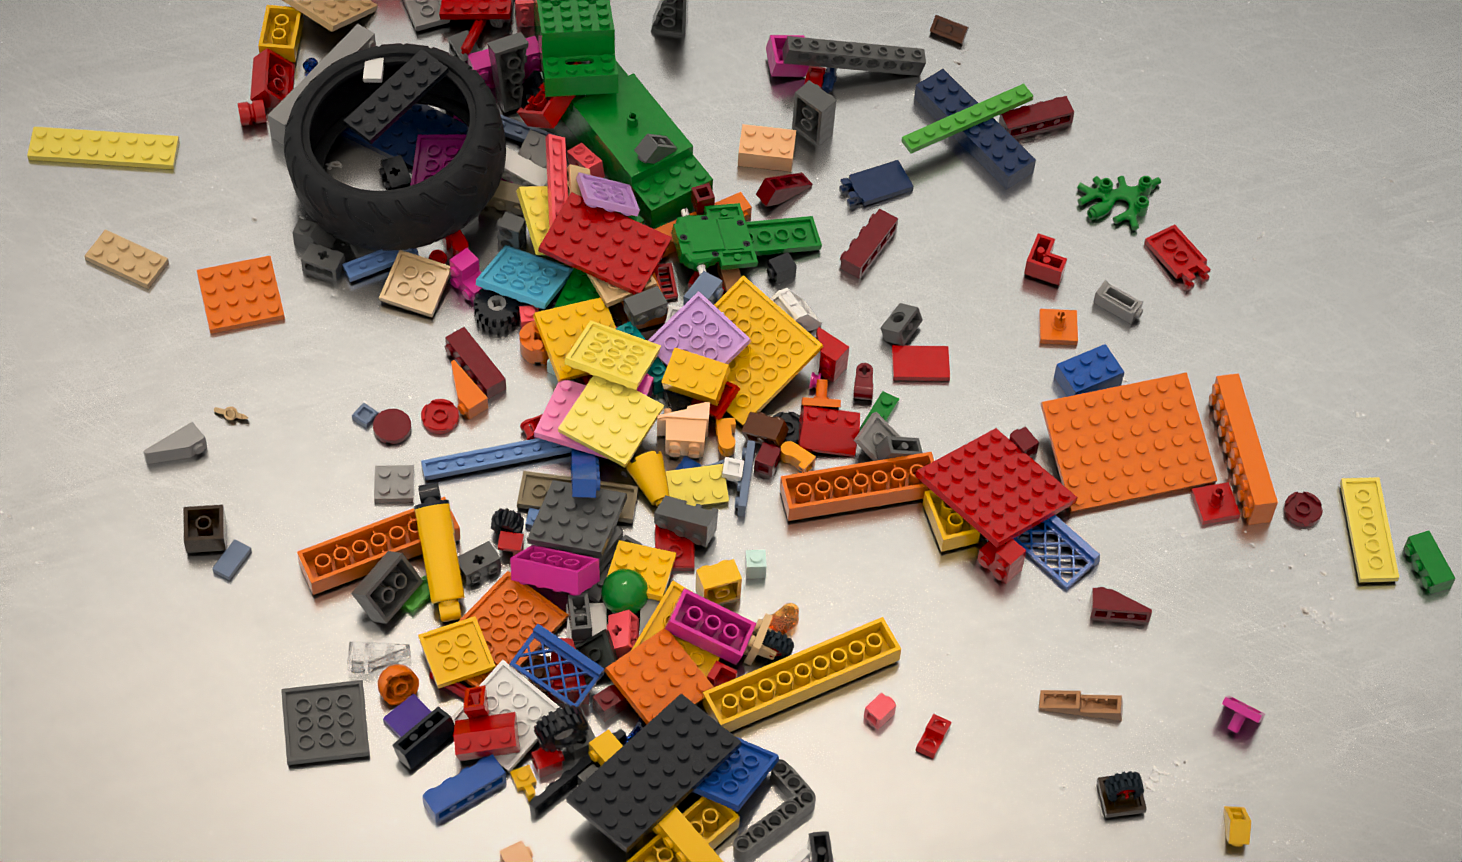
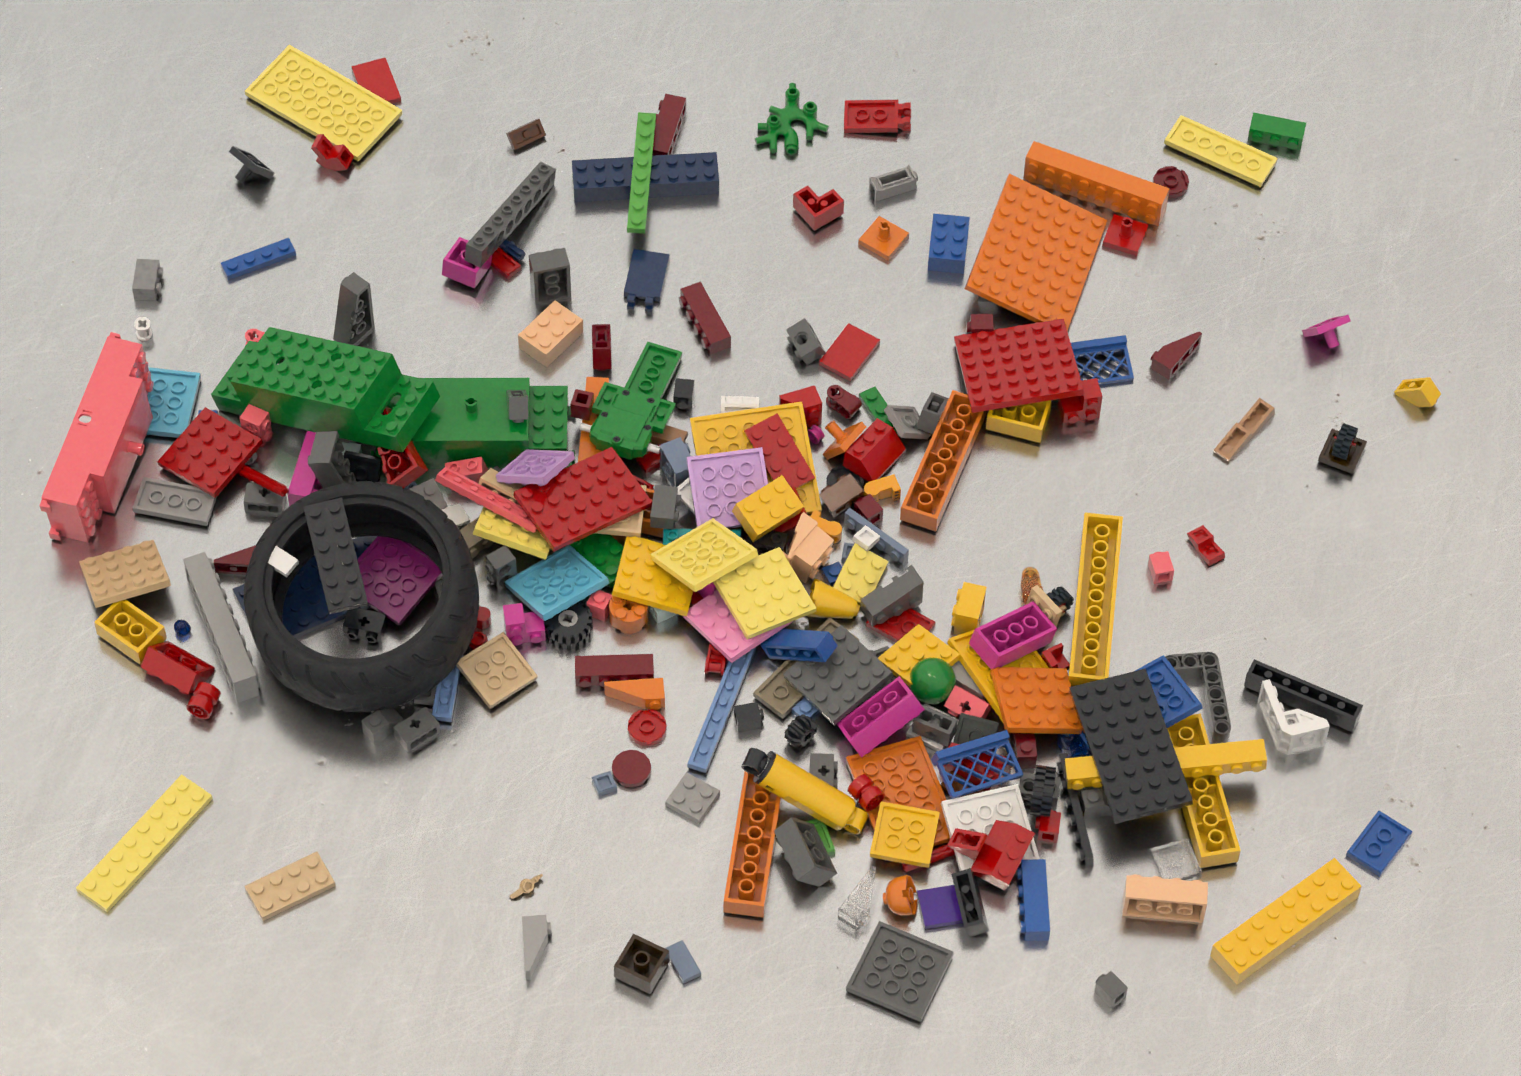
camera: 55 degrees left, 0 degrees up
orange plate [197,256,285,334] -> none
red panel [498,531,524,556] -> none
yellow plate [510,765,537,802] -> none
light aqua brick [745,549,767,579] -> none
none -> black brick [734,702,764,732]
none -> red plate [744,413,815,489]
none -> red wheel [847,774,885,812]

